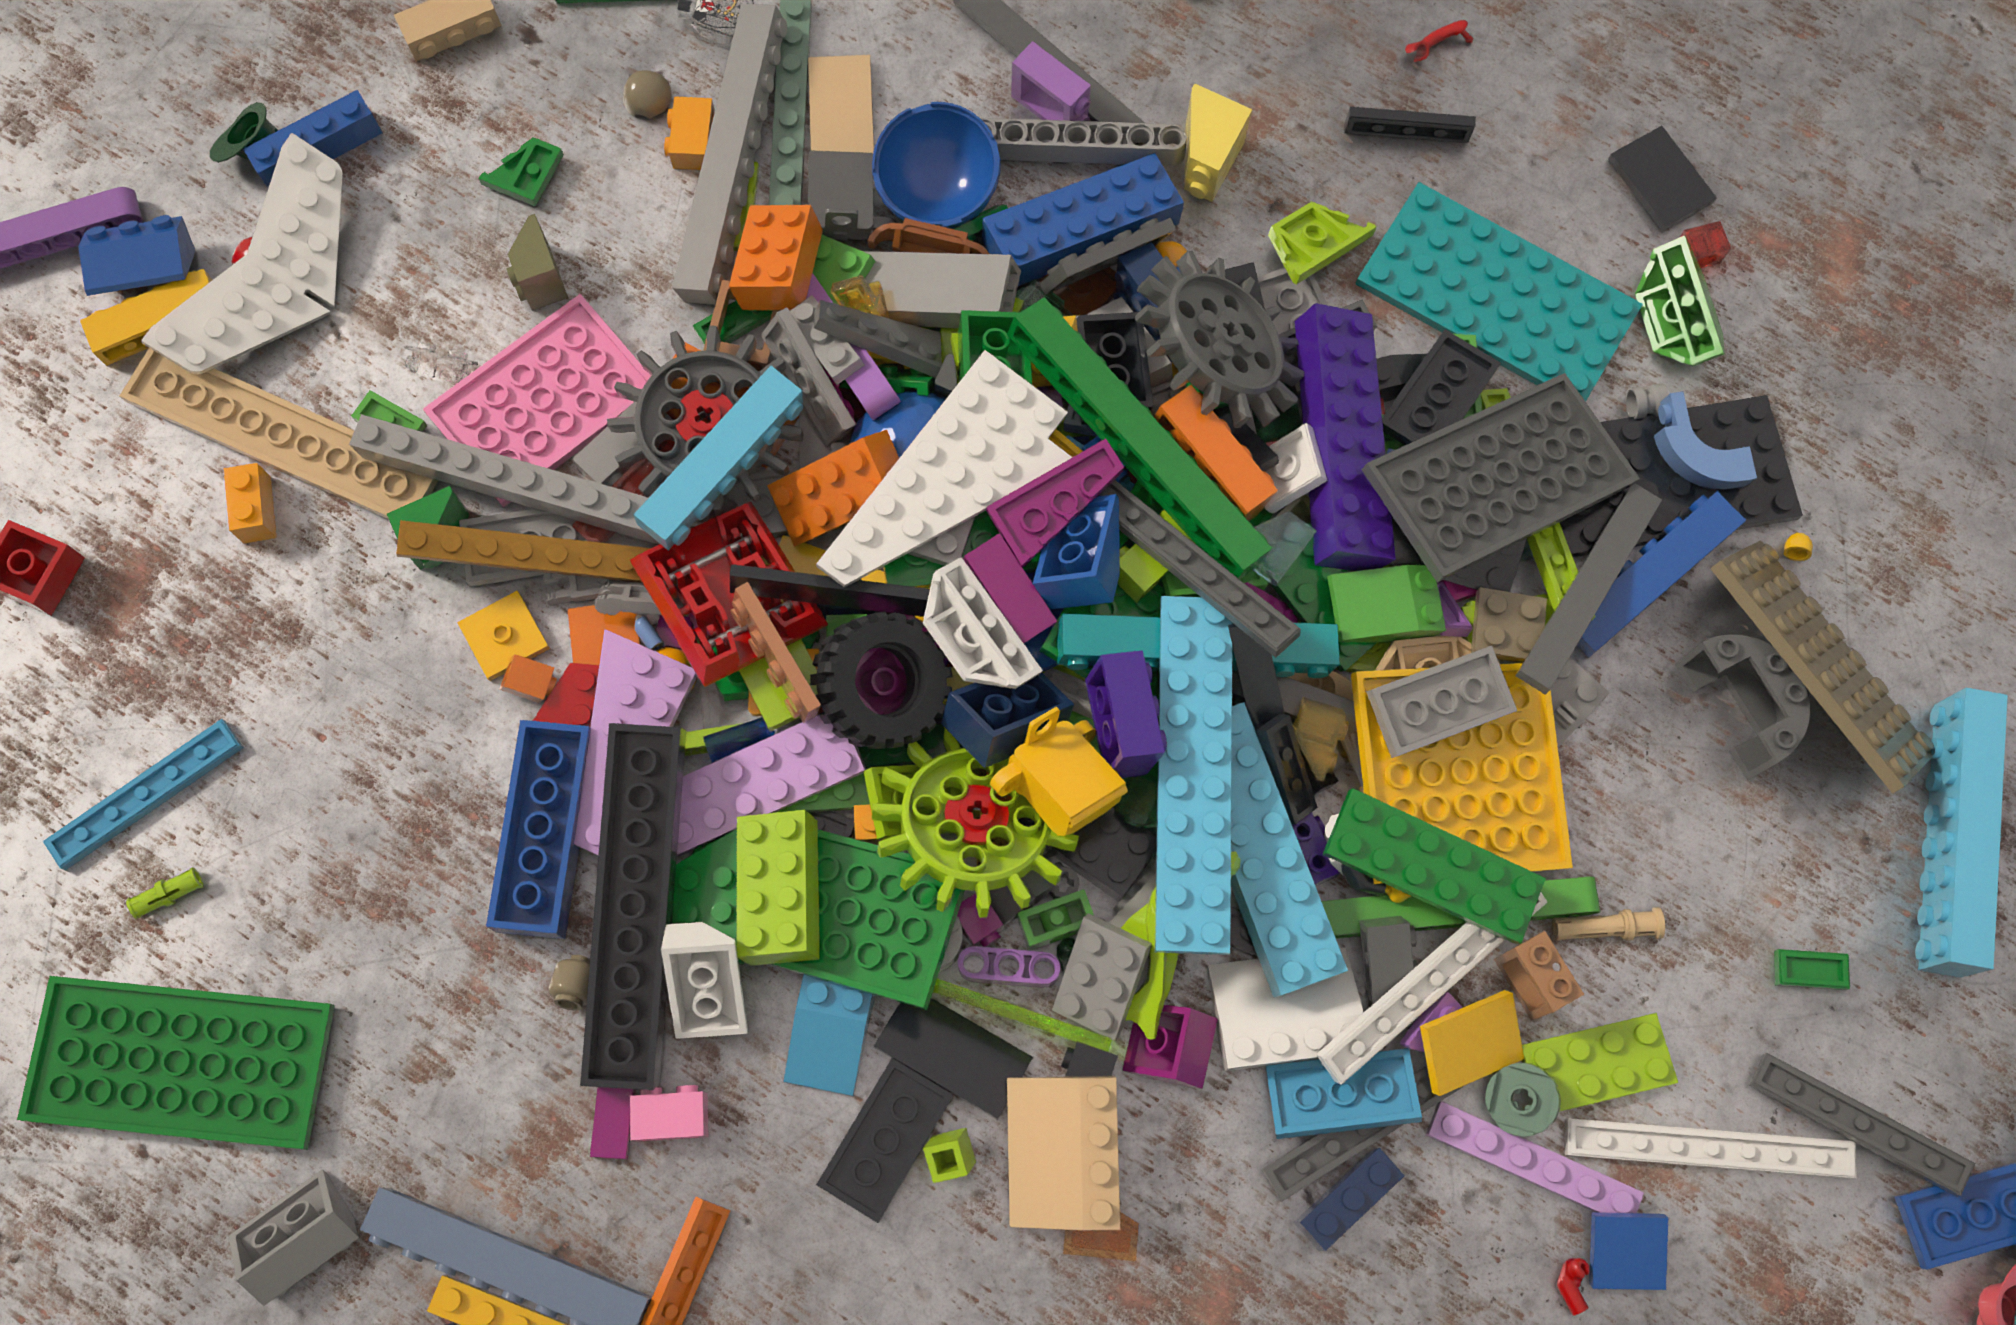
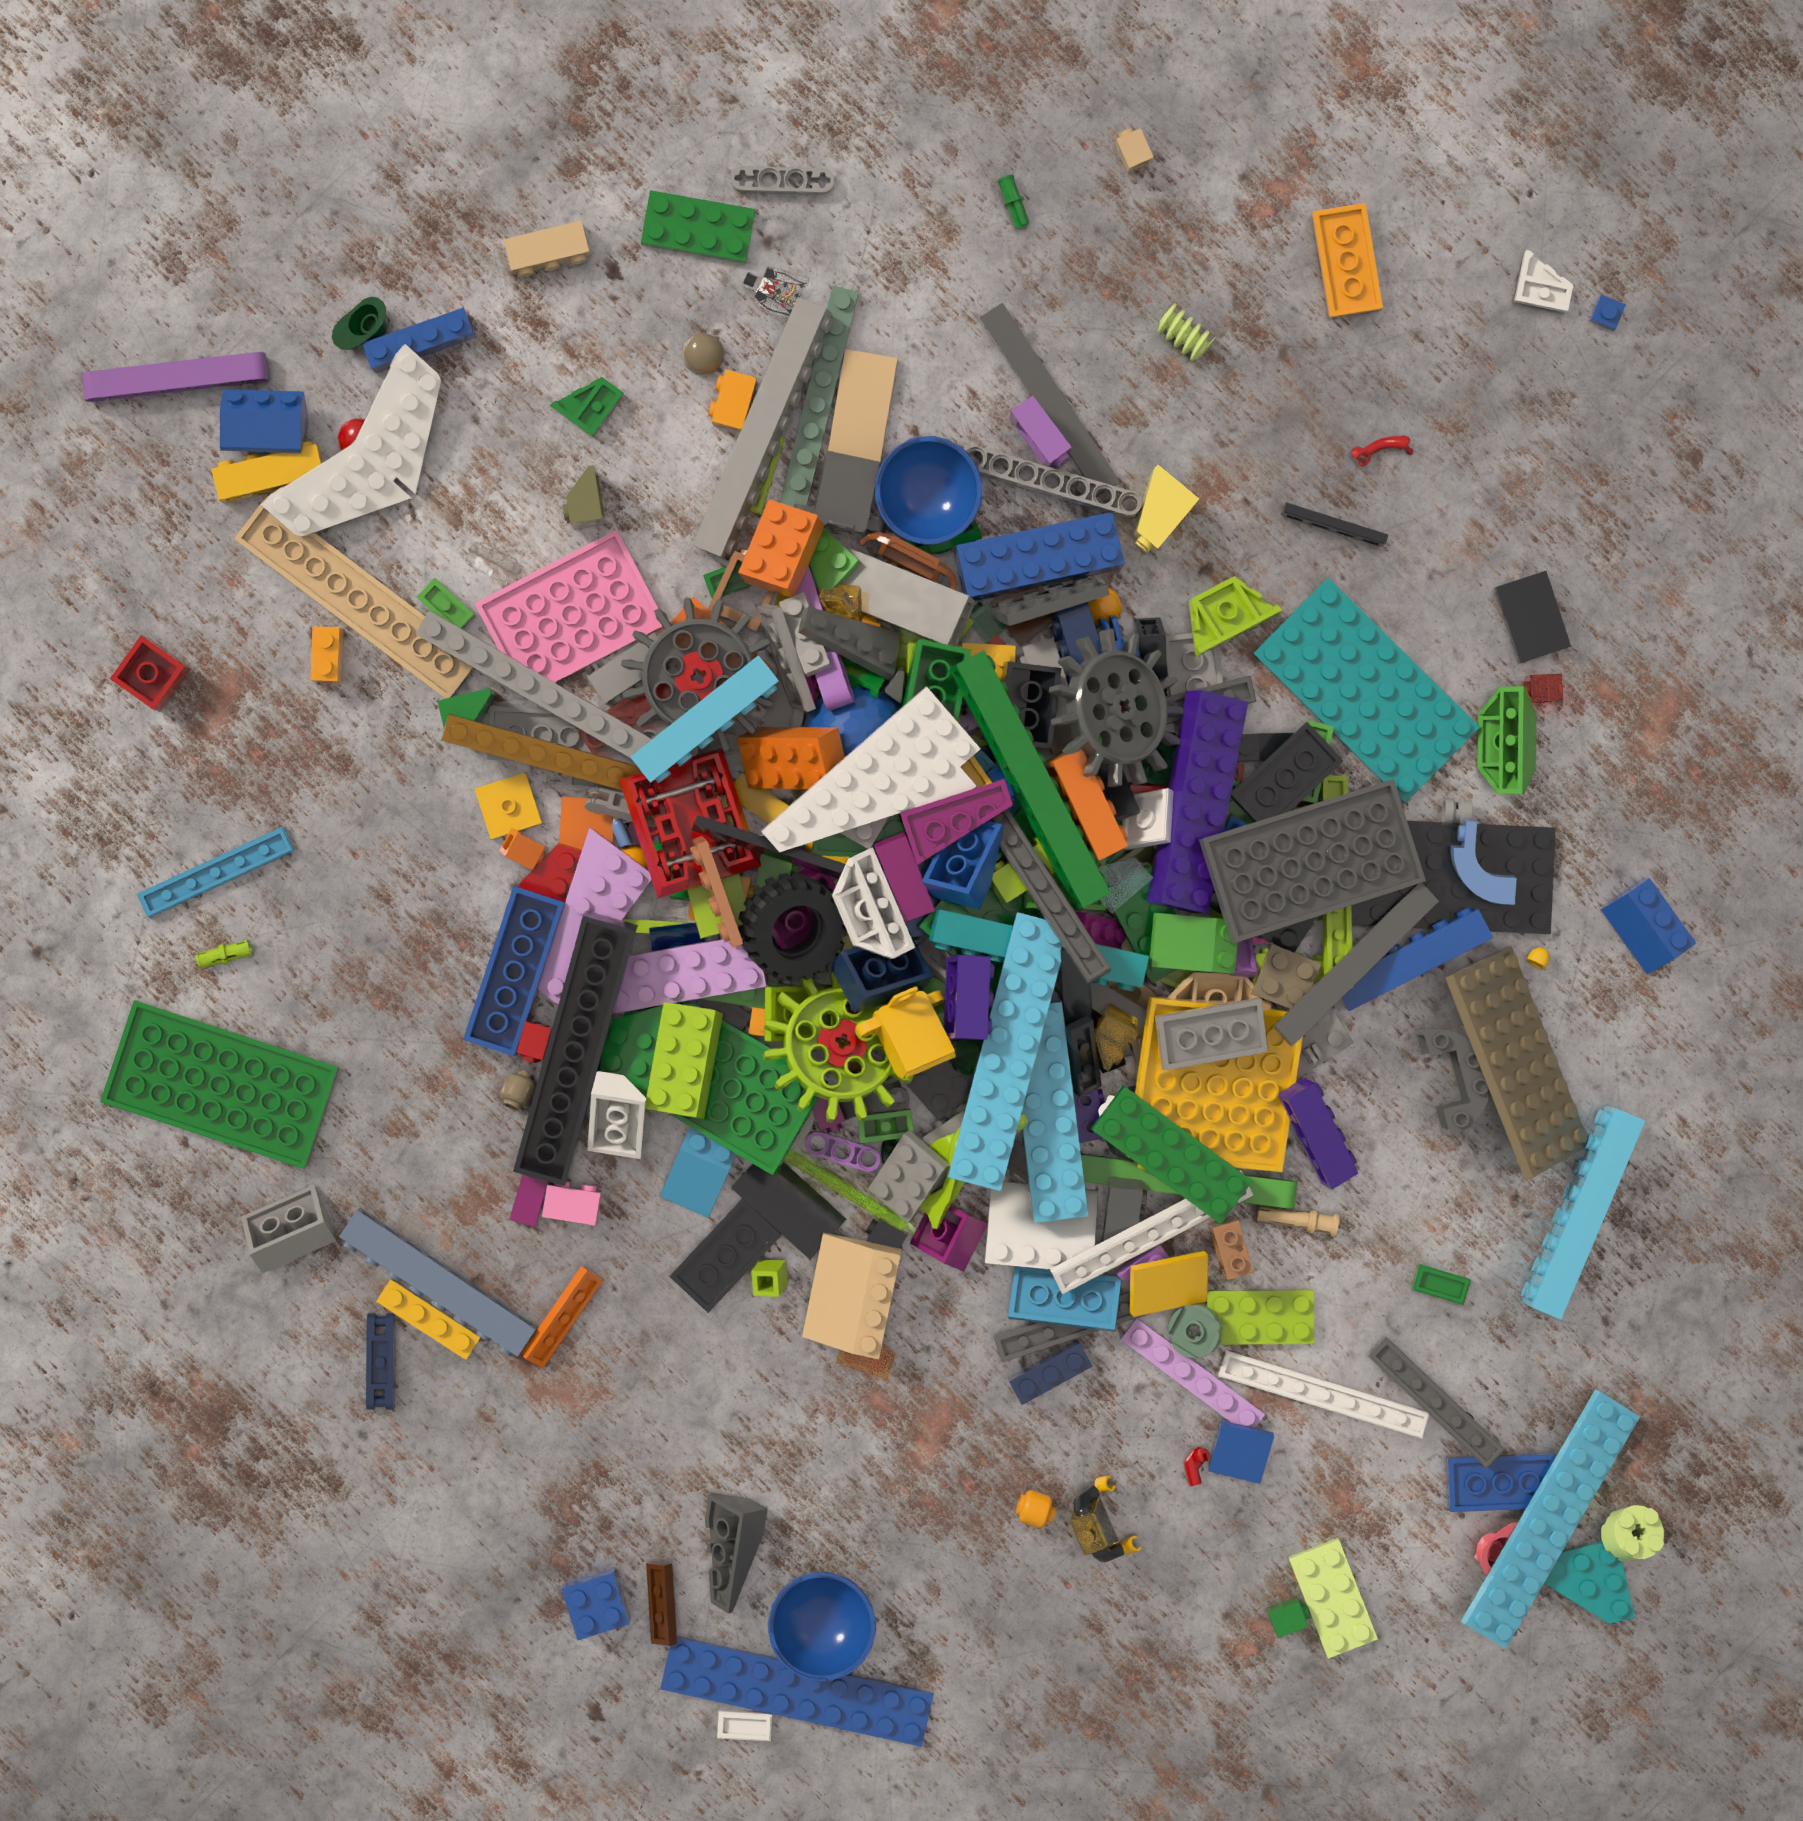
camera: 15 degrees right, 15 degrees up
none -> red brick [516,1020,553,1063]
none -> dark purple brick [1278,1078,1359,1190]
none -> blue slope [1600,878,1696,974]

